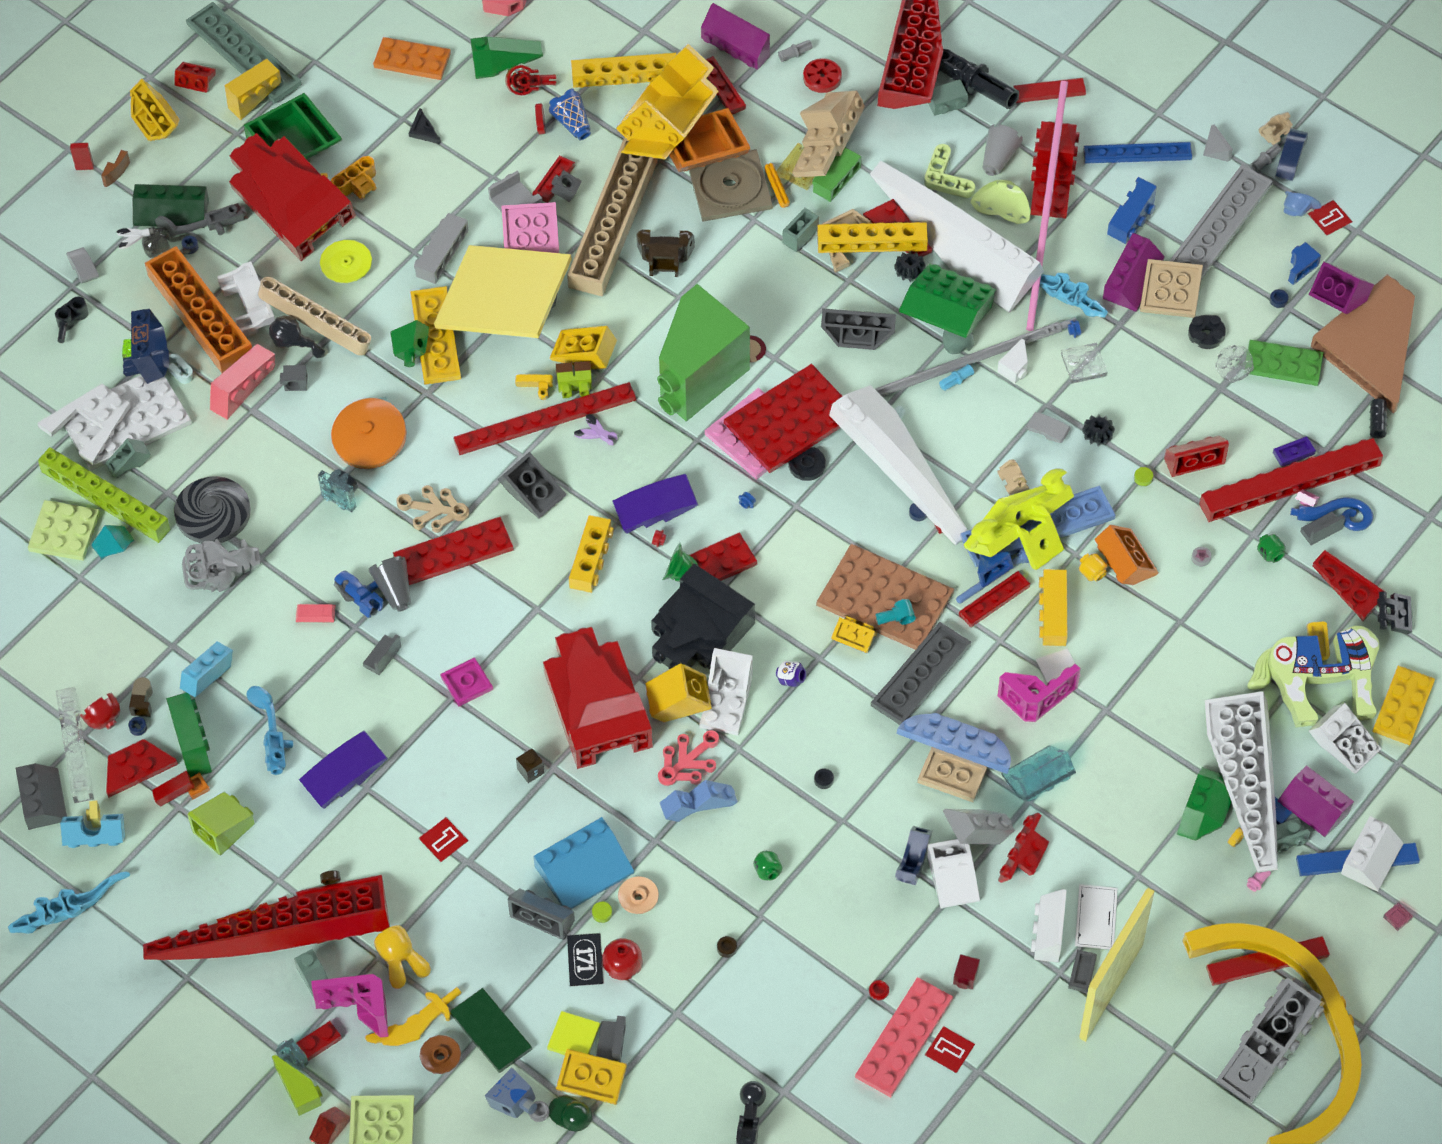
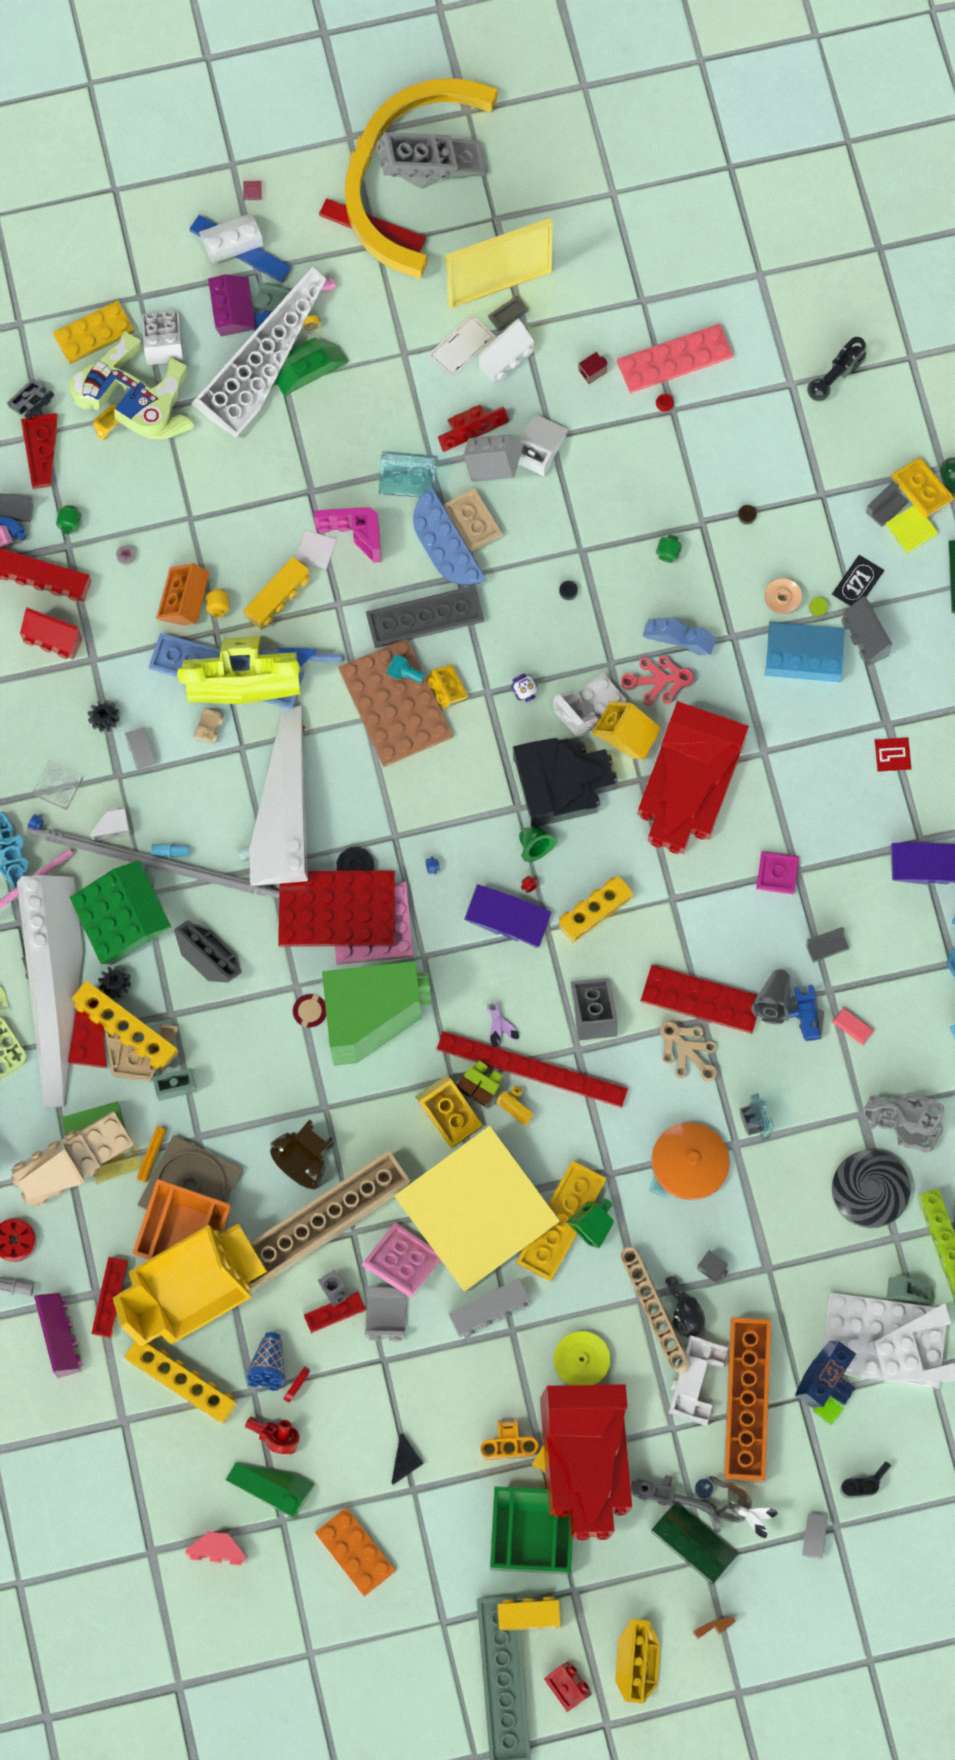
camera: 140 degrees left, 15 degrees up
red tile [70,143,94,170] -> none
light aqua beam [167,354,194,384] -> none
coral wedge [210,344,275,420] -> none
dark brown brick [516,748,545,784] -> none
red cylinder [602,938,643,980] -> none
red plate [690,532,757,581] -> none
arch [895,826,933,885] -> none
dark blue tile [909,503,927,521] -> none
red sticker [925,1026,975,1073] -> none
red tile [959,571,1030,627] -> none
lime tile [1134,467,1153,486] -> none

